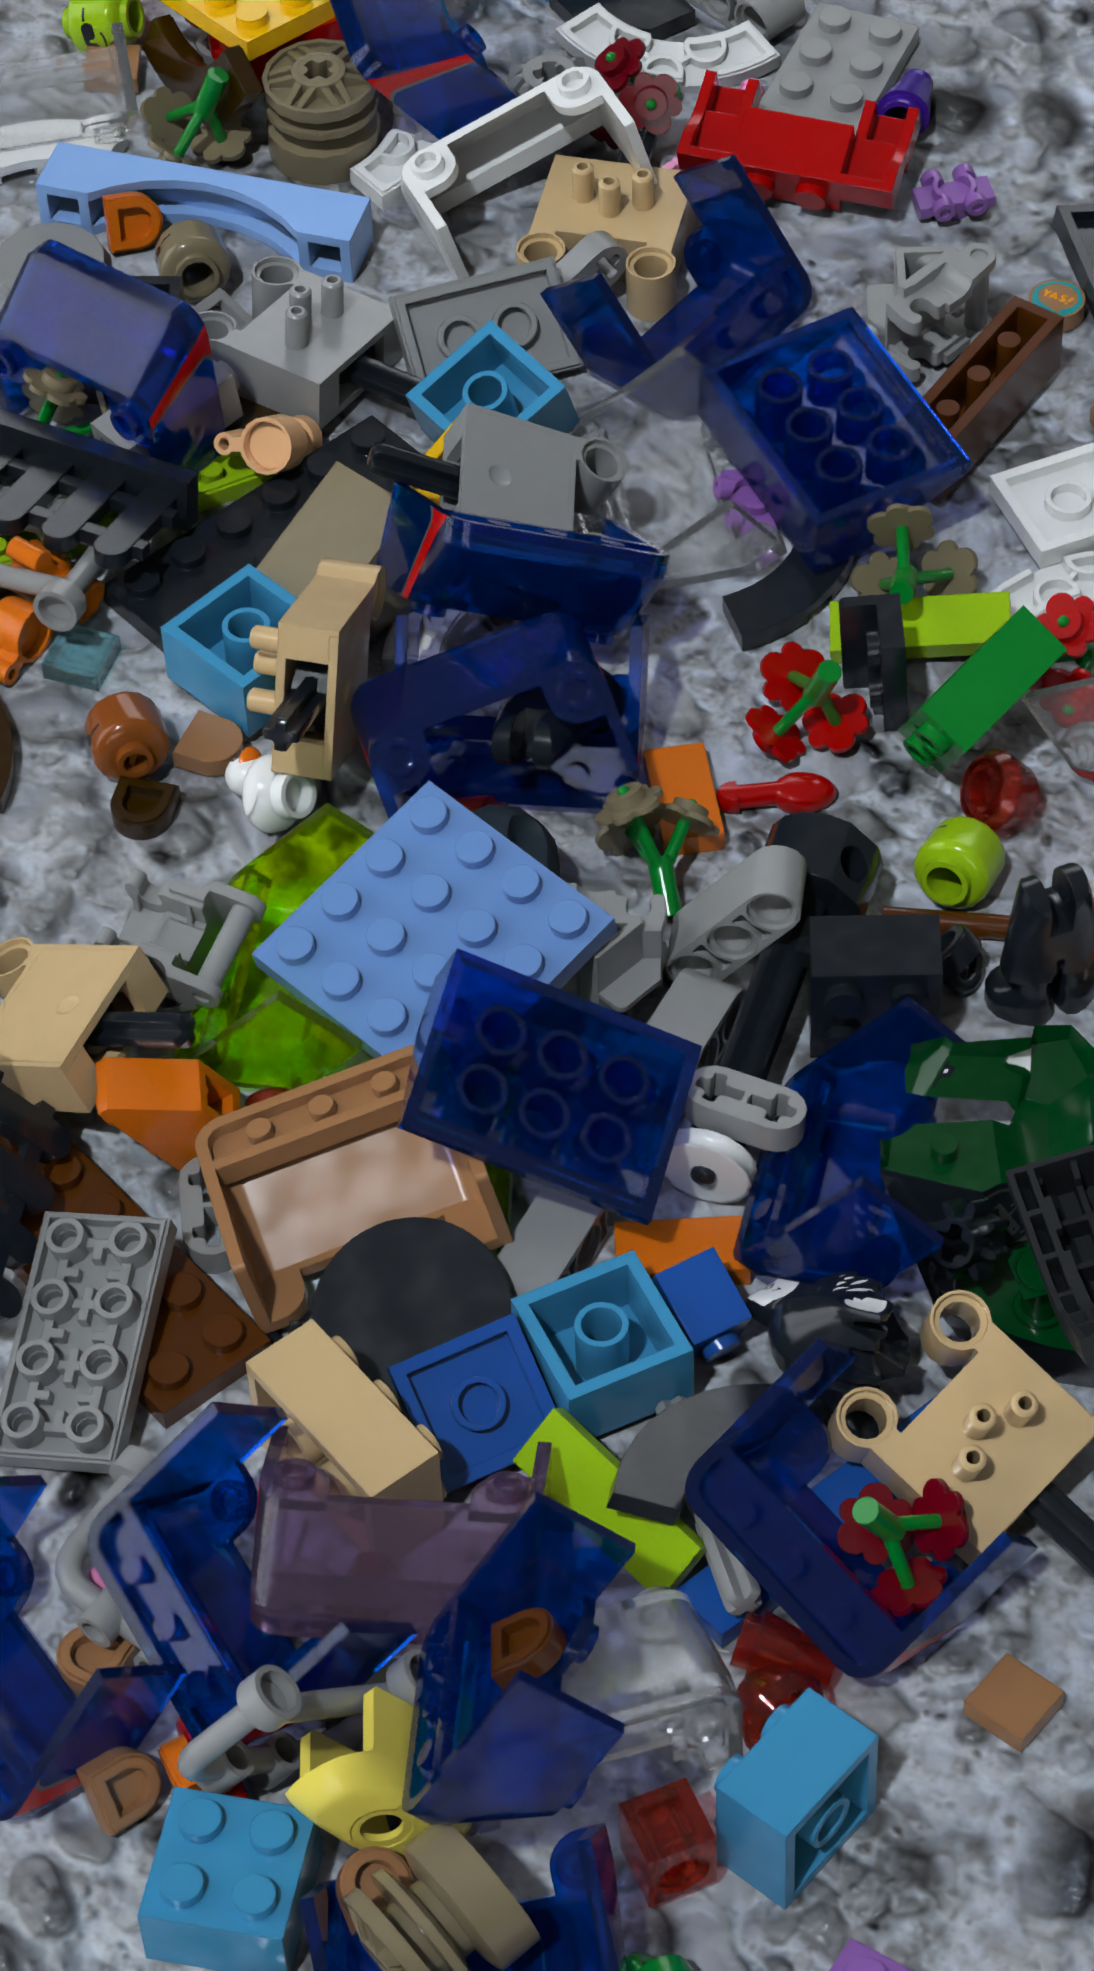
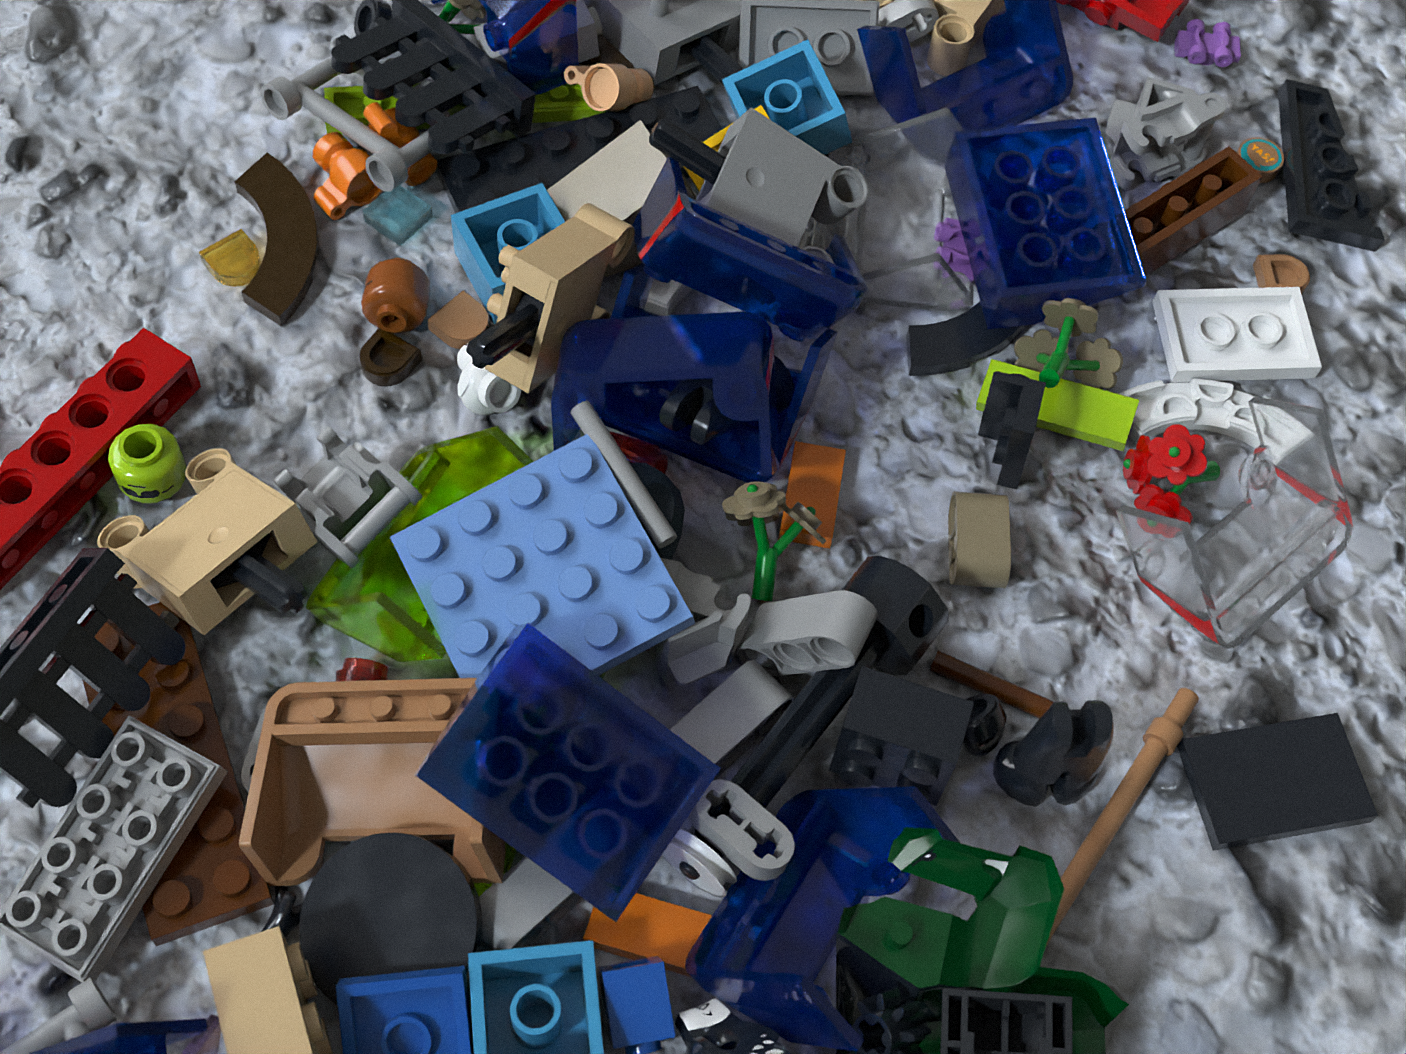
camera: 10 degrees right, 10 degrees up
orange slope [95,1057,241,1171] -> none
red piece [716,772,837,814] -> none
red plant [745,642,870,763] -> none
green window [898,605,1068,773] -> none
lime head [914,816,1005,910] -> none
clear red cone [960,749,1040,832] -> none
none -> light grey bar [570,401,677,549]
none -> dark tan beam [948,491,1011,589]

